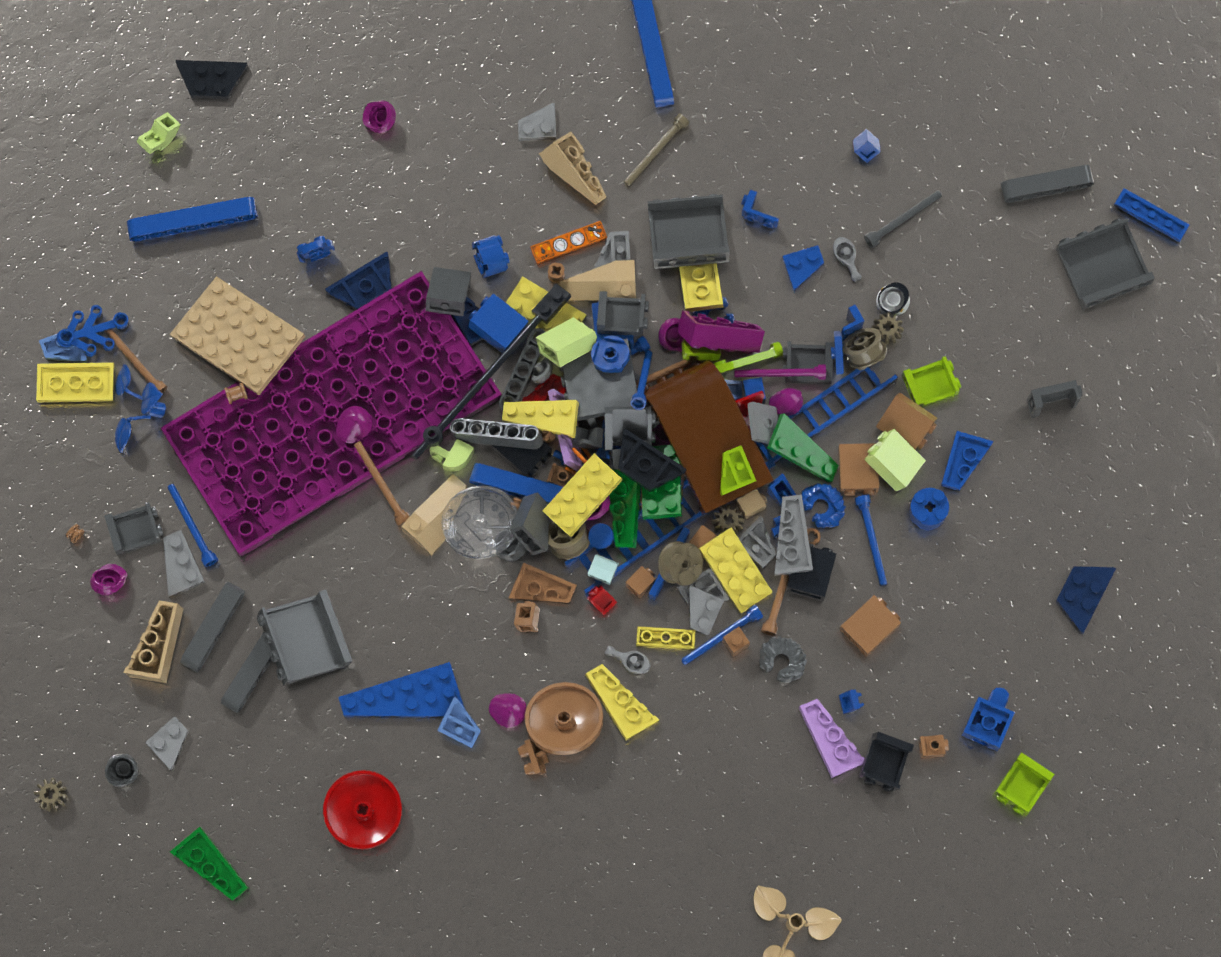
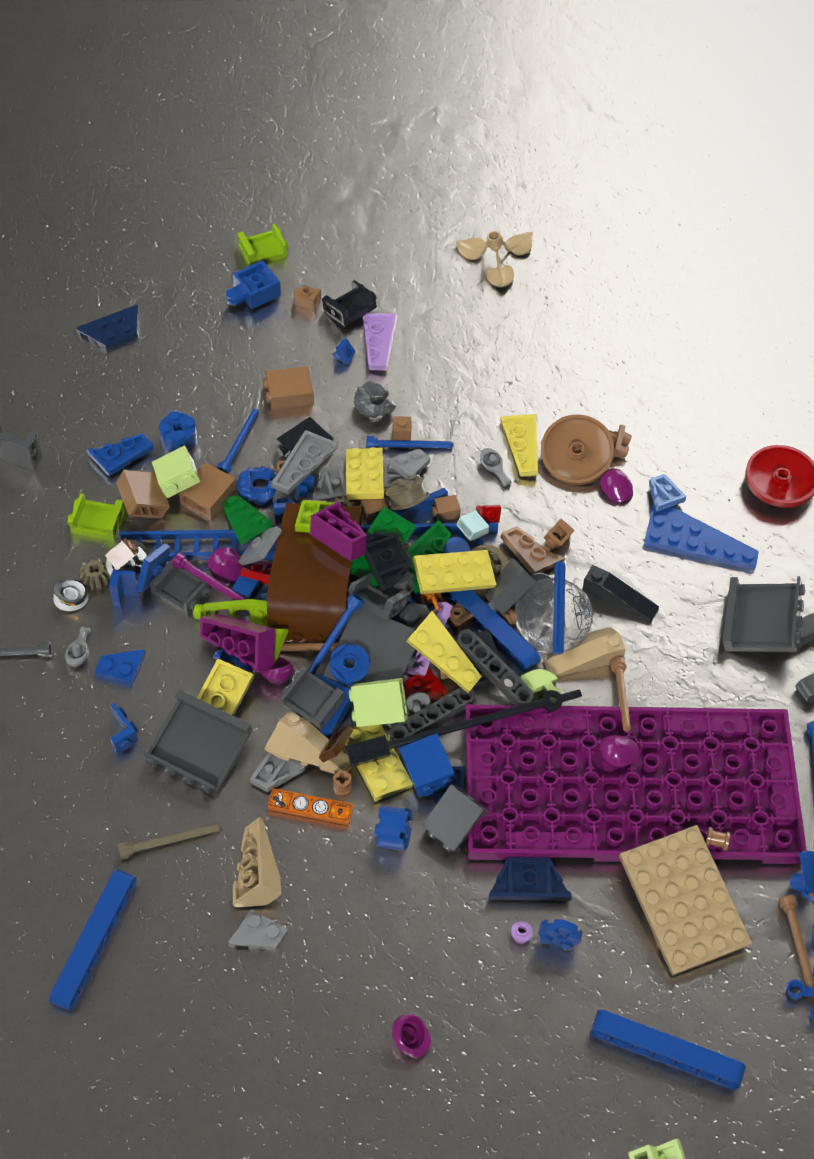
camera: 150 degrees left, 20 degrees down
light yellow tile [636,626,696,650] -> none
medium nougat piece [761,574,790,636] -> none
none -> brick [105,538,138,570]
none -> magenta wedge [310,501,366,561]
none -> reddish brown plate [319,726,353,762]
none -> lavender plate [511,921,533,943]
none -> blue axle [553,562,566,655]
none -> black wedge [582,562,660,623]

